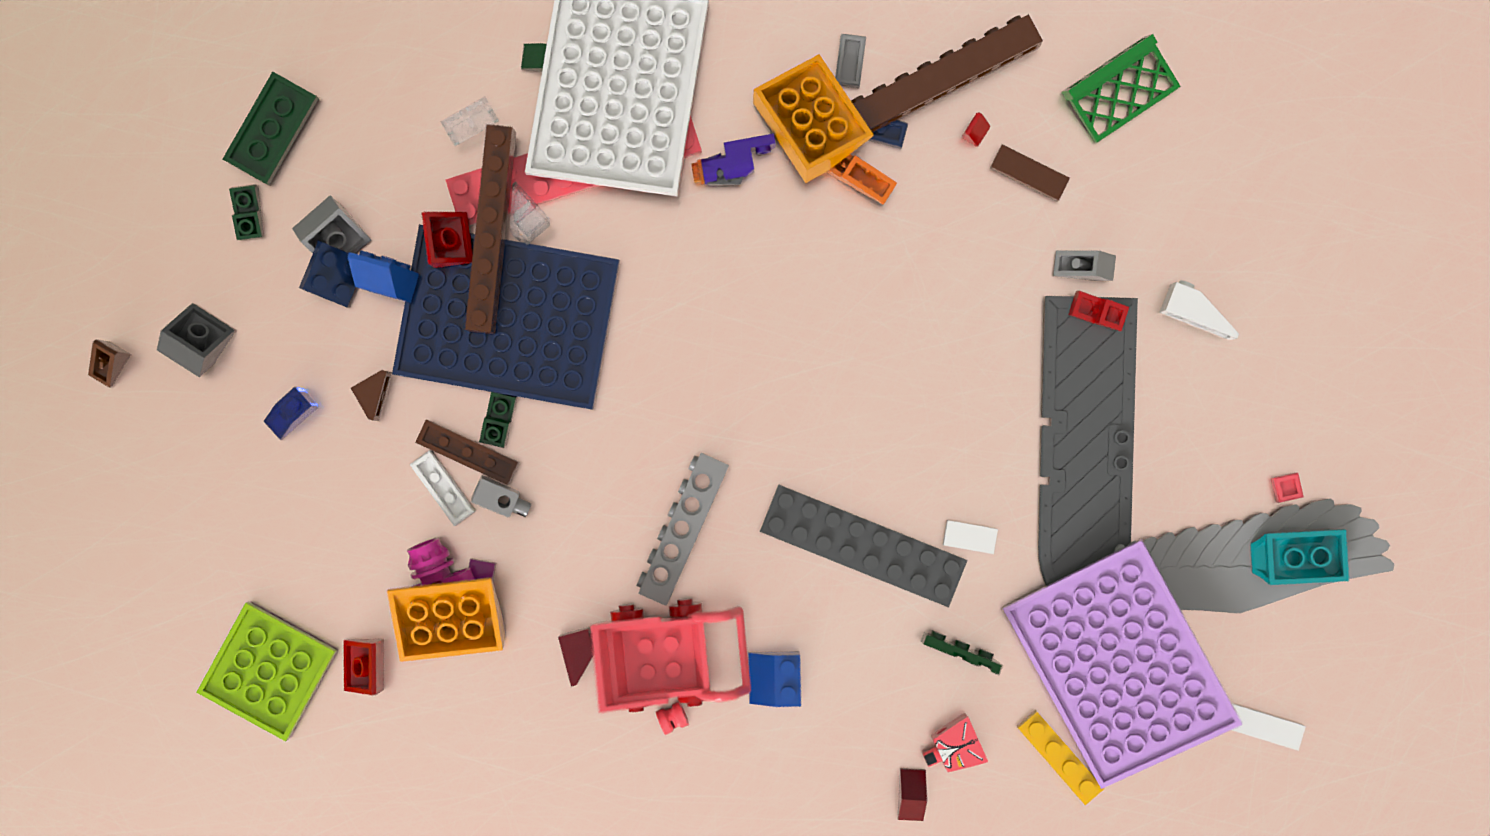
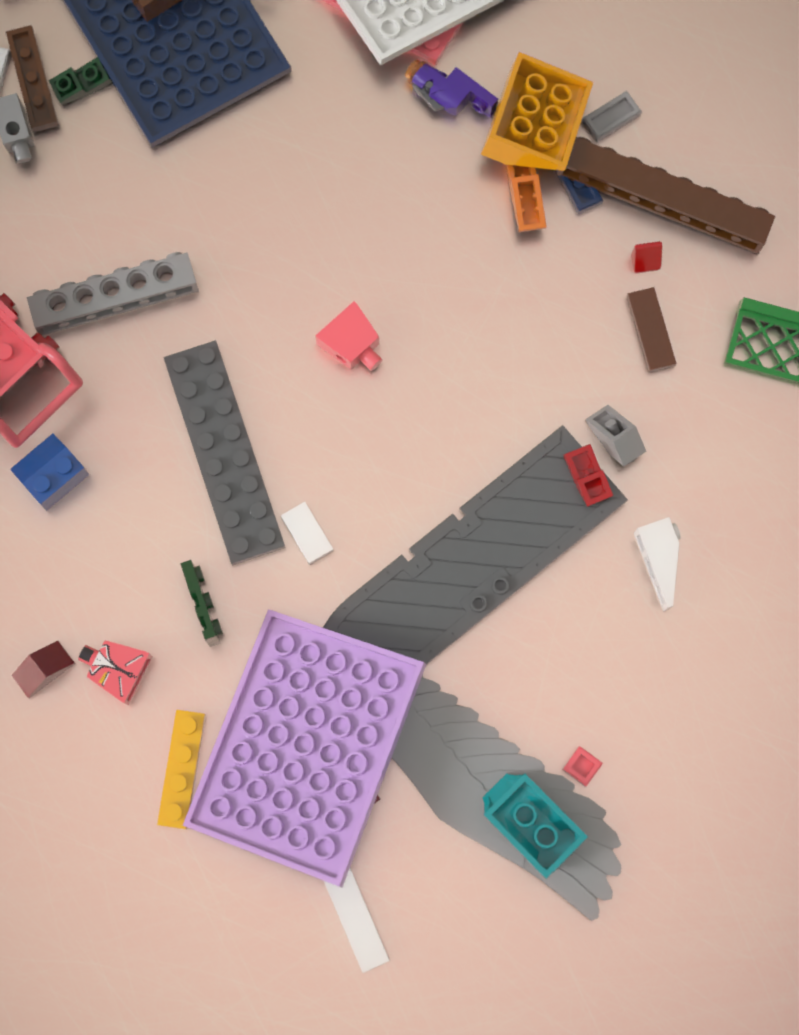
camera: 45 degrees right, 10 degrees down
none -> coral torso [315,301,383,371]

